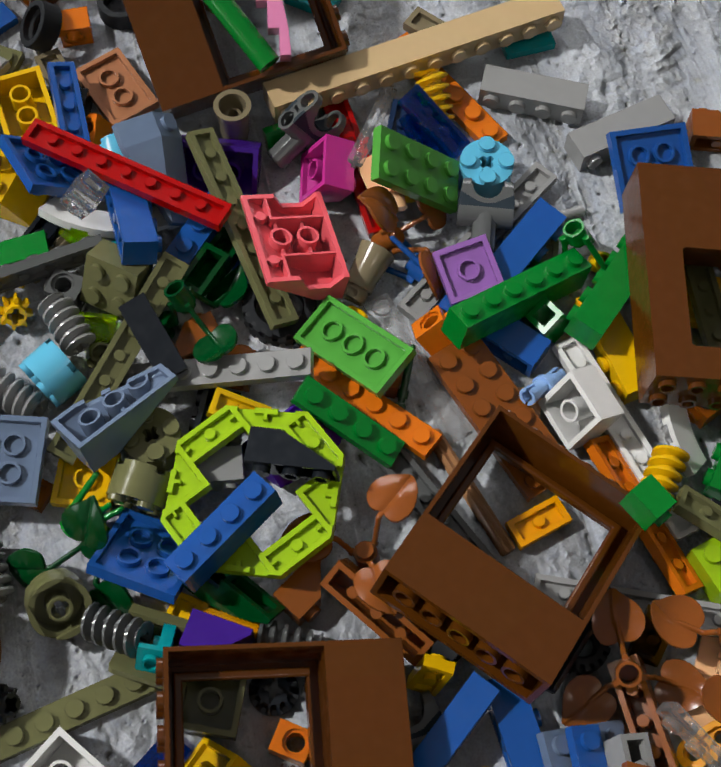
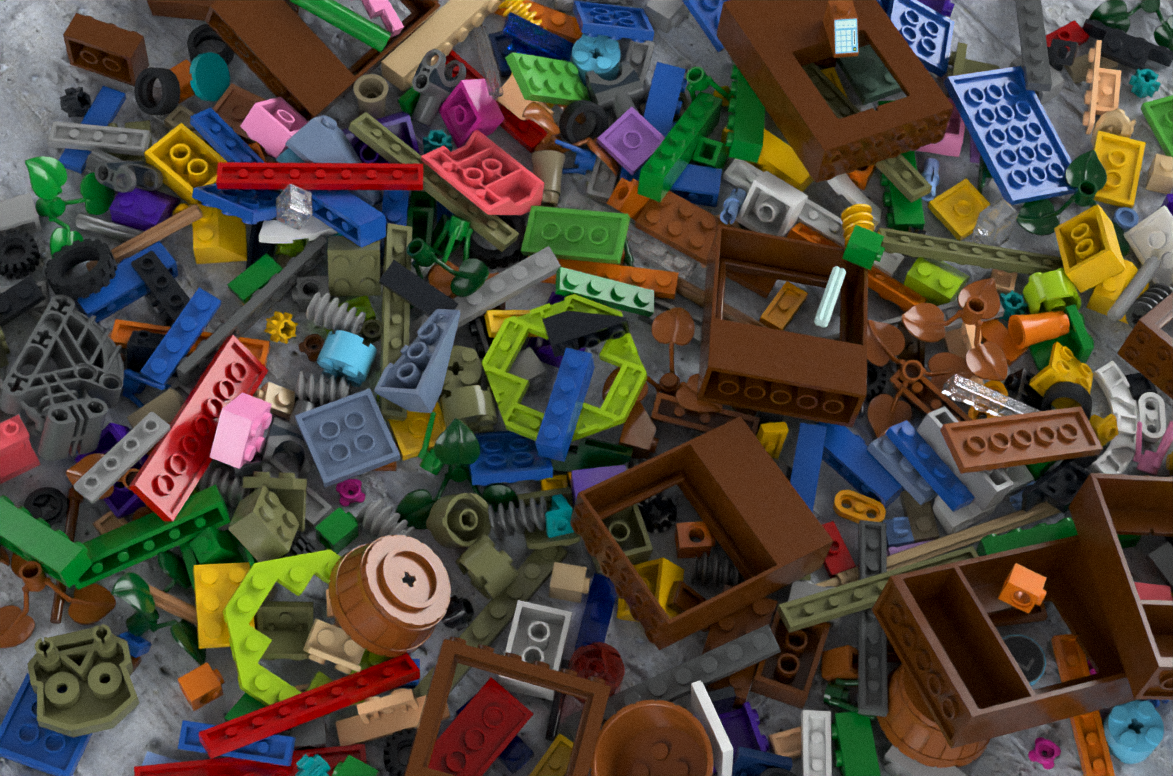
camera: 30 degrees left, 5 degrees down
none -> teal tile [189,52,230,102]
none -> bright pink brick [240,97,309,159]
none -> reddish brown plate [299,333,324,362]
none -> teal gear [423,129,453,154]
none -> green plant [432,215,473,263]
none -> olive brick [455,534,520,600]
none -> tan brick [549,562,590,603]
none -> black tyre [559,100,609,149]
none -> blue plate [572,0,654,43]
none -> light aqua axle [814,266,846,328]

